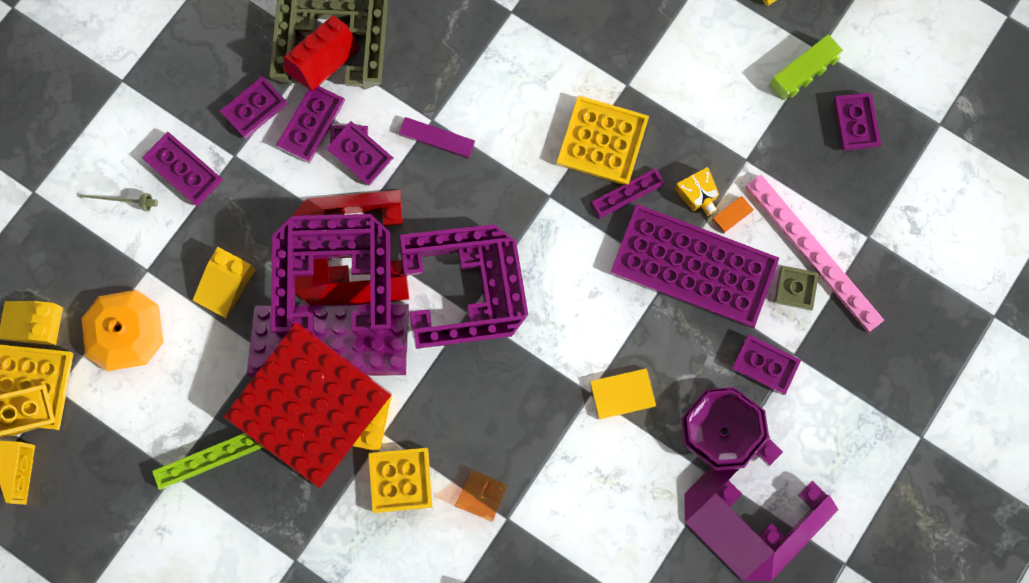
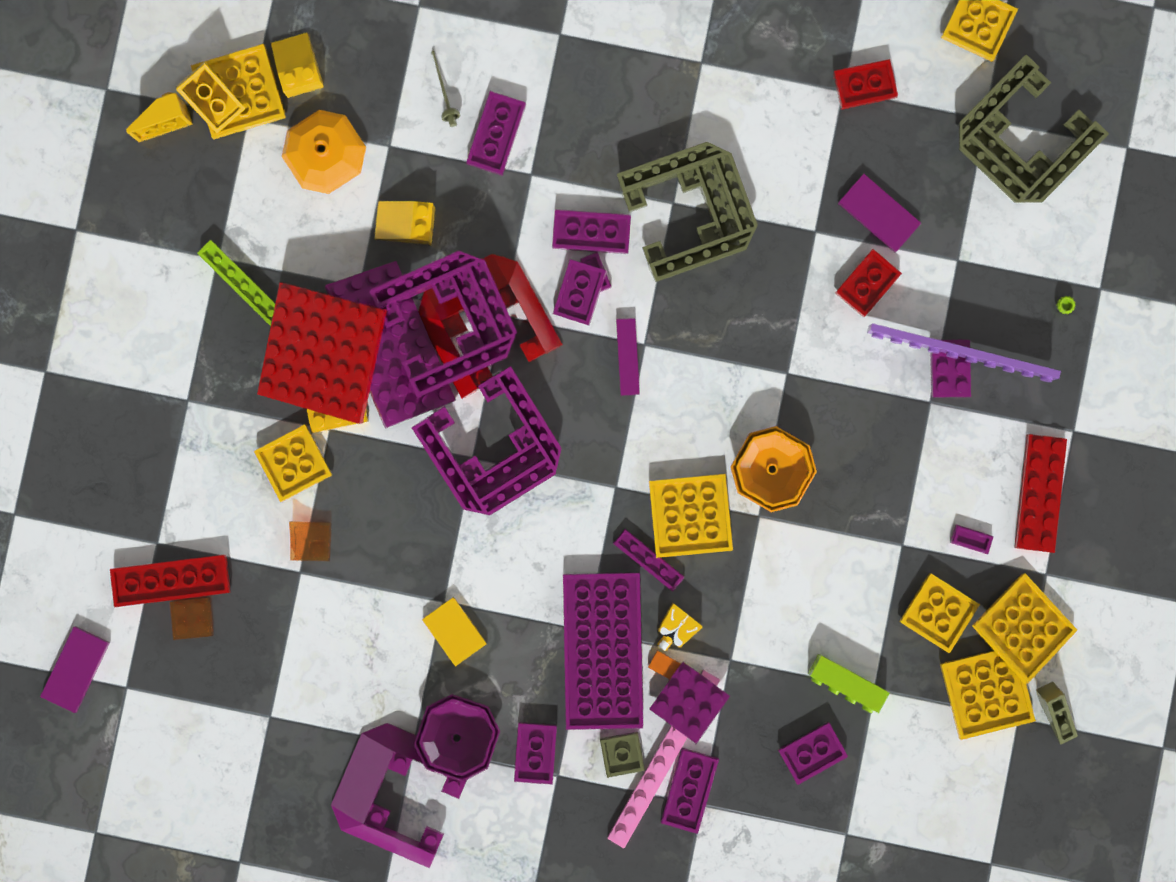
camera: 70 degrees right, 10 degrees up
magenta plate [220,76,288,139] -> none
red slope [283,15,360,92] -> none
none -> magenta plate [649,662,730,744]
none -> magenta tile [661,748,719,834]
none -> light orange rock [730,426,817,512]

